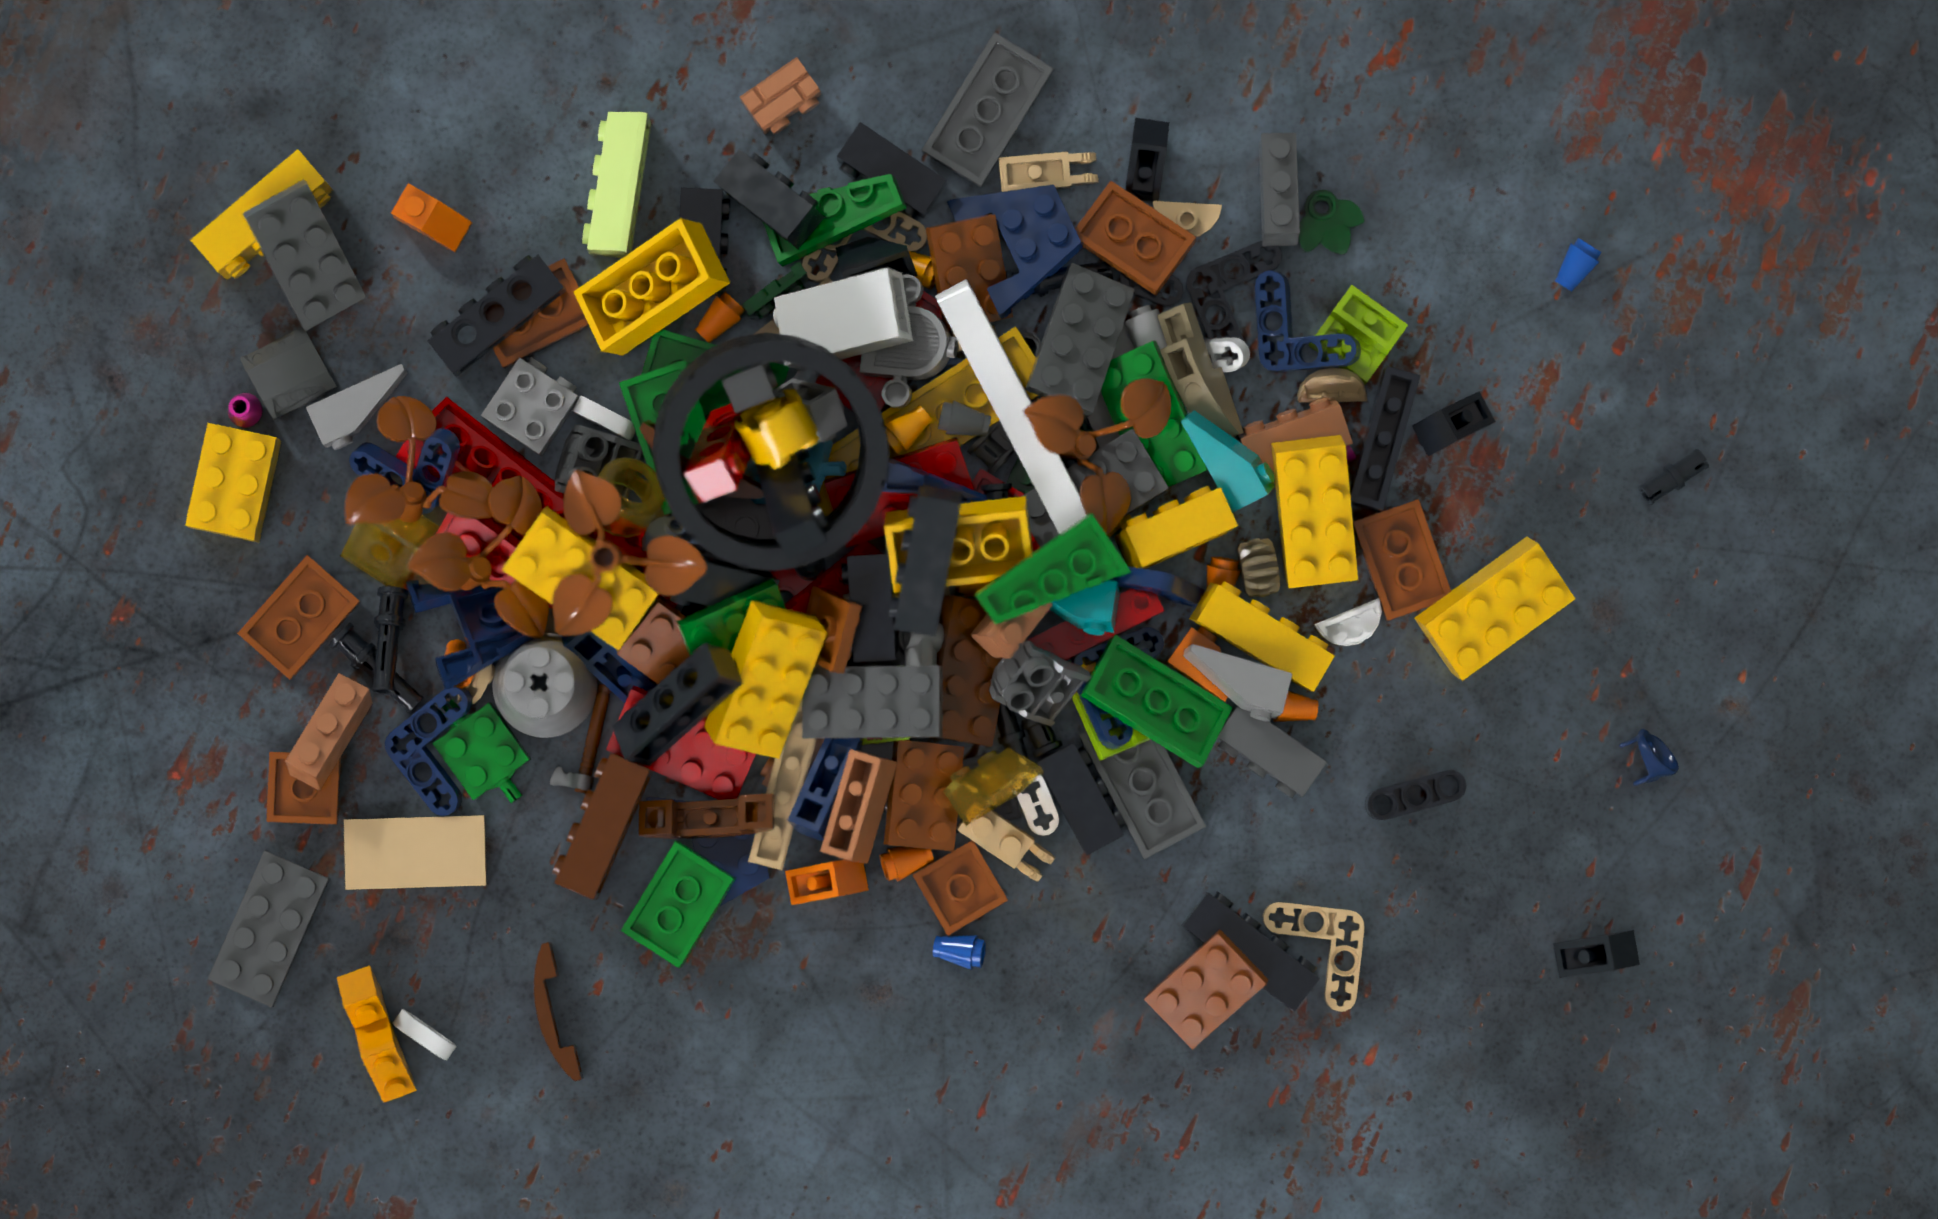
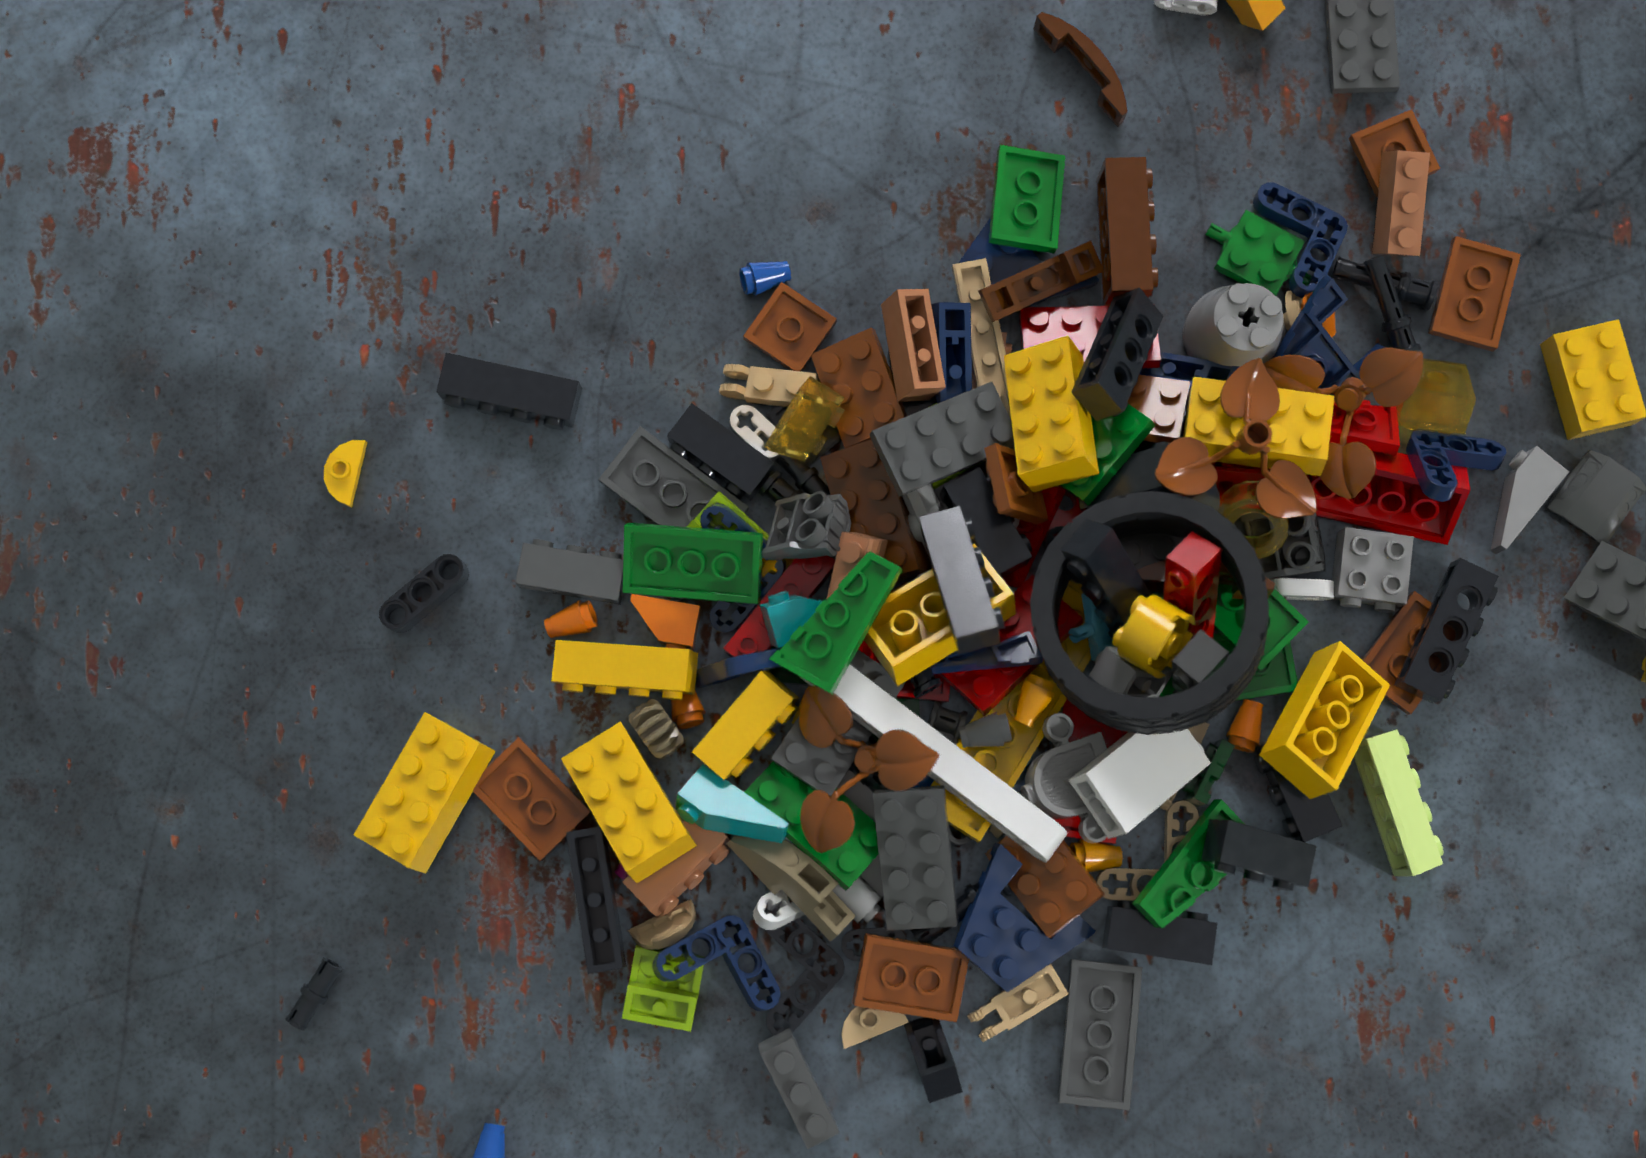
camera: 160 degrees right, 5 degrees down
dark pink cone [228,393,262,428] -> none
tan tile [344,815,487,890] -> none
dark orange plant [345,396,493,525] -> none
orange slope [391,183,473,252] -> none
reddish brown piece [550,684,611,794] -> none
nougat brick [740,57,821,135] -> none
orange slope [785,859,869,905] -> none
black slope [835,237,918,279] -> none
orange cone [879,846,934,882] -> none
dark orange plate [1144,930,1269,1050] -> none
light grey slope [1183,644,1293,721] -> none
tan beam [1263,902,1365,1012] -> none
dark green plate [1298,189,1365,255] -> none
white plate [1314,598,1382,646] -> none
black slope [1412,391,1496,456] -> none
black slope [1553,930,1640,978] -> none
dark blue piece [1619,729,1679,786] -> none
none -> yellow plate [324,440,368,508]

